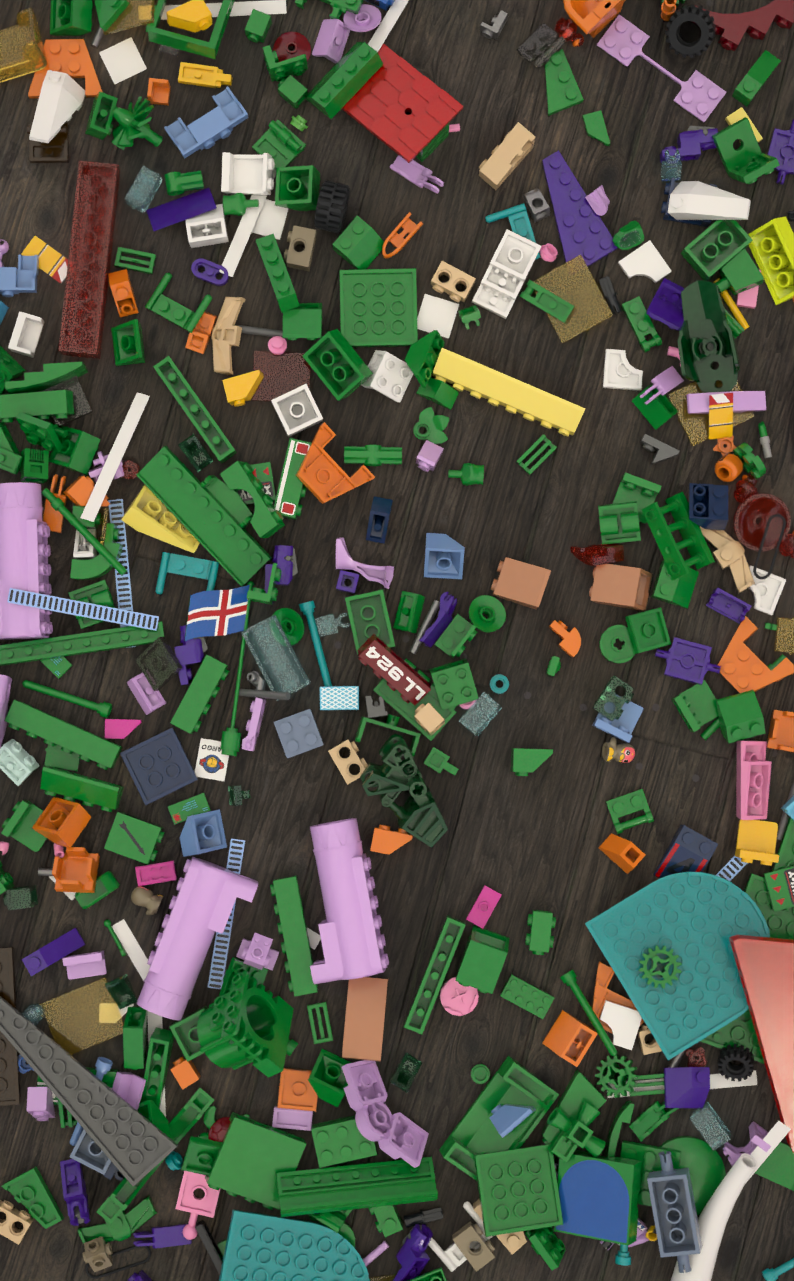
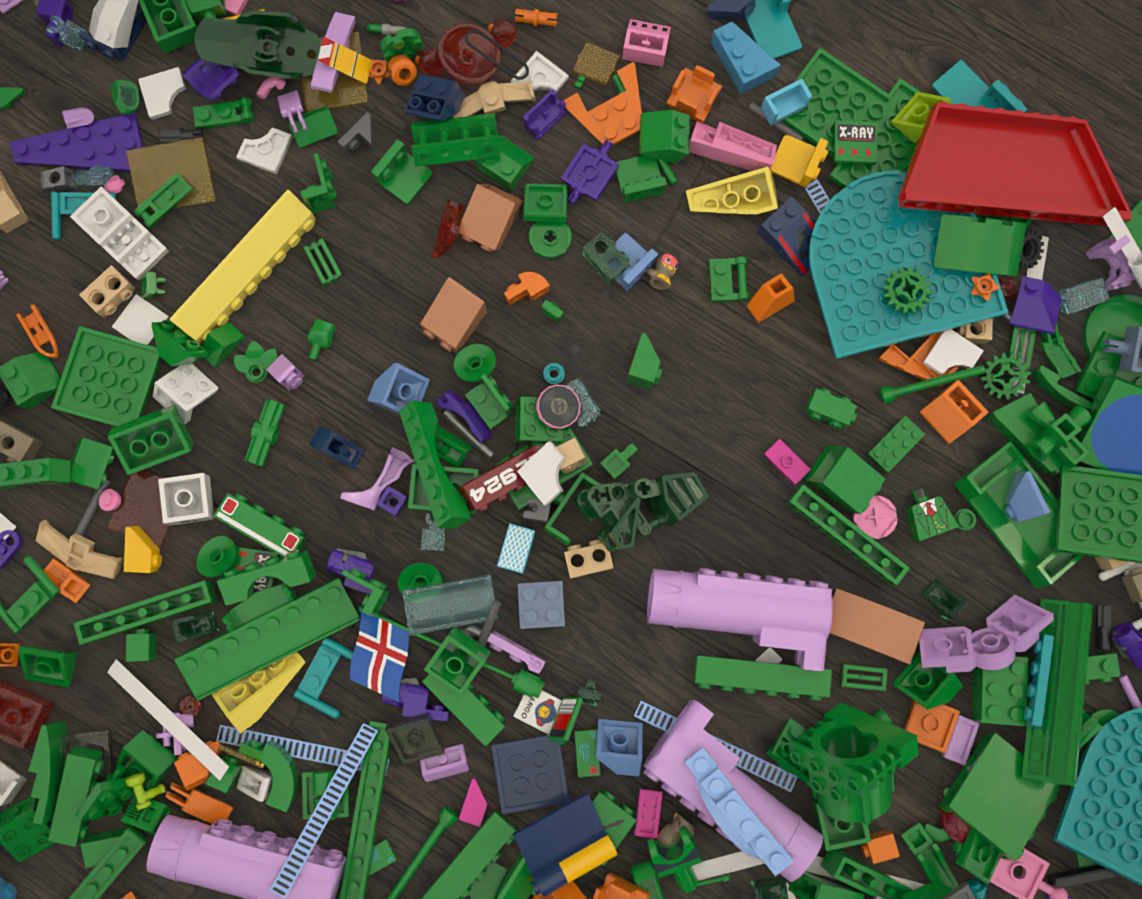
camera: 75 degrees left, 5 degrees down
green bar [41,488,127,576] -> none
lavender tile [236,933,280,971] -> none
orange wing [296,422,375,504] -> none
teal piece [299,600,332,687] -> none
orange slope [370,824,413,855] -> none
green plate [598,501,641,545] -> none
none -> clear light blue plate [71,165,114,186]
none -> lime piece [125,772,165,810]
none -> green brick [126,629,157,662]
none -> green dish [196,536,236,578]
none -> green bracket [301,153,338,214]
none -> green arch [399,400,471,529]
none -> green slope [424,626,491,696]
none -> dark blue door [513,792,617,897]
none -> white tile [517,441,565,505]
none -> black tile [536,385,580,429]
none -> slope [548,697,583,745]
none -> green connector [647,826,703,893]
none -> light blue piece [684,746,794,876]
none -> light yellow wedge [686,167,778,215]
none -> green torso [906,488,959,542]
none -> green panel [934,214,1027,276]
none -> orange plate [971,273,1000,301]
none -> teal plate [1024,634,1054,728]

